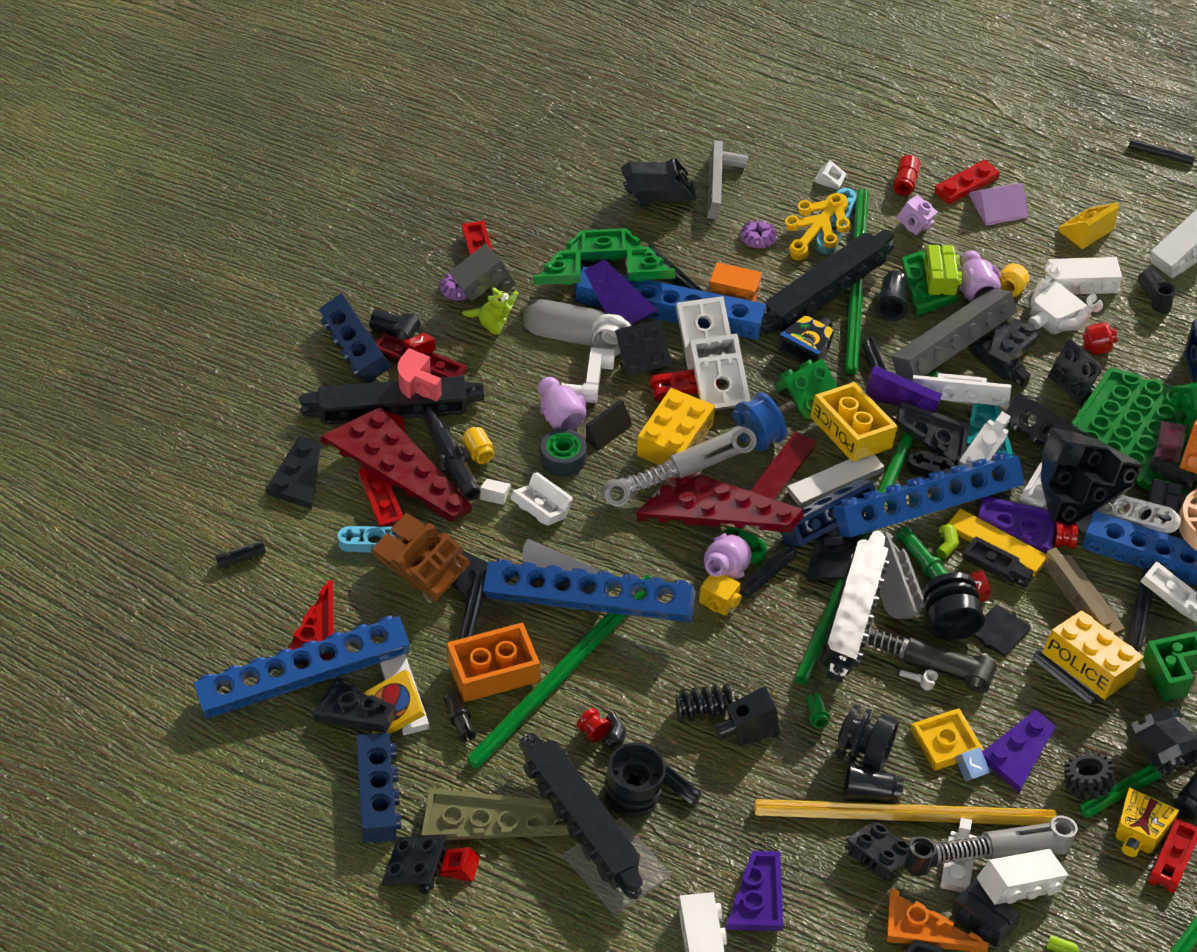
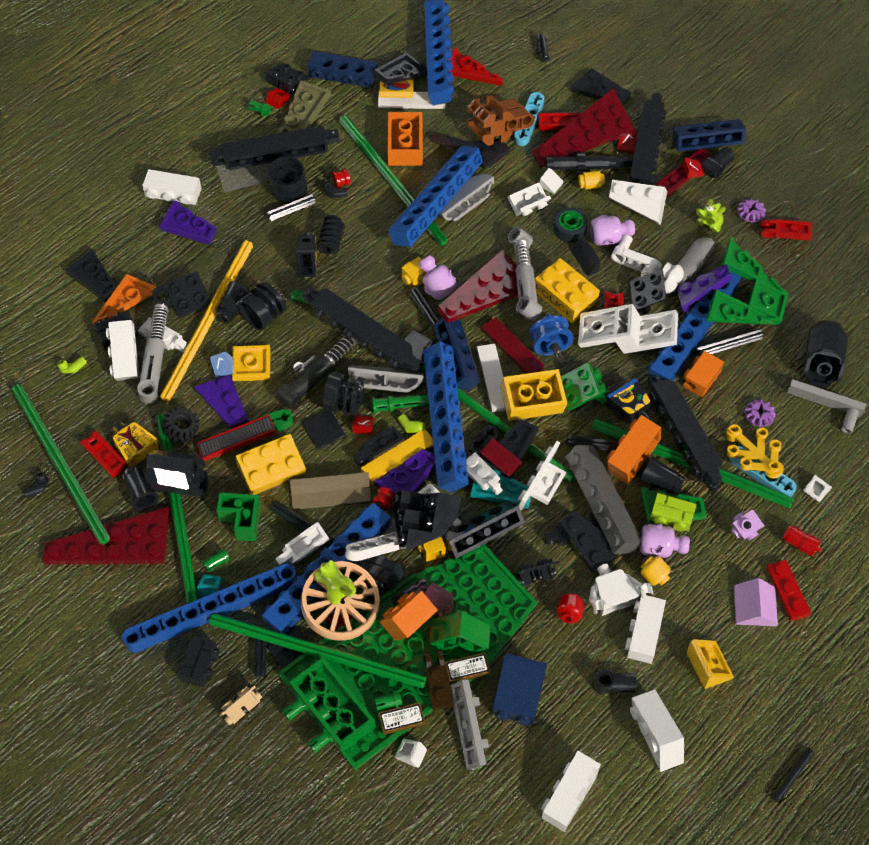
camera: 110 degrees right, 10 degrees up
coral brick [398,348,442,401] -> none
black pin [444,691,476,742] -> none
dark grey brick [449,243,516,301] -> none
dark purple wing [865,365,942,413] -> none
none -> tile [197,414,276,461]
none -> green pin [248,99,271,117]
none -> green beam [260,409,293,432]
none -> dark red tile [480,438,523,478]
none -> orange brick [607,415,661,485]
none -> white wedge [609,180,667,226]

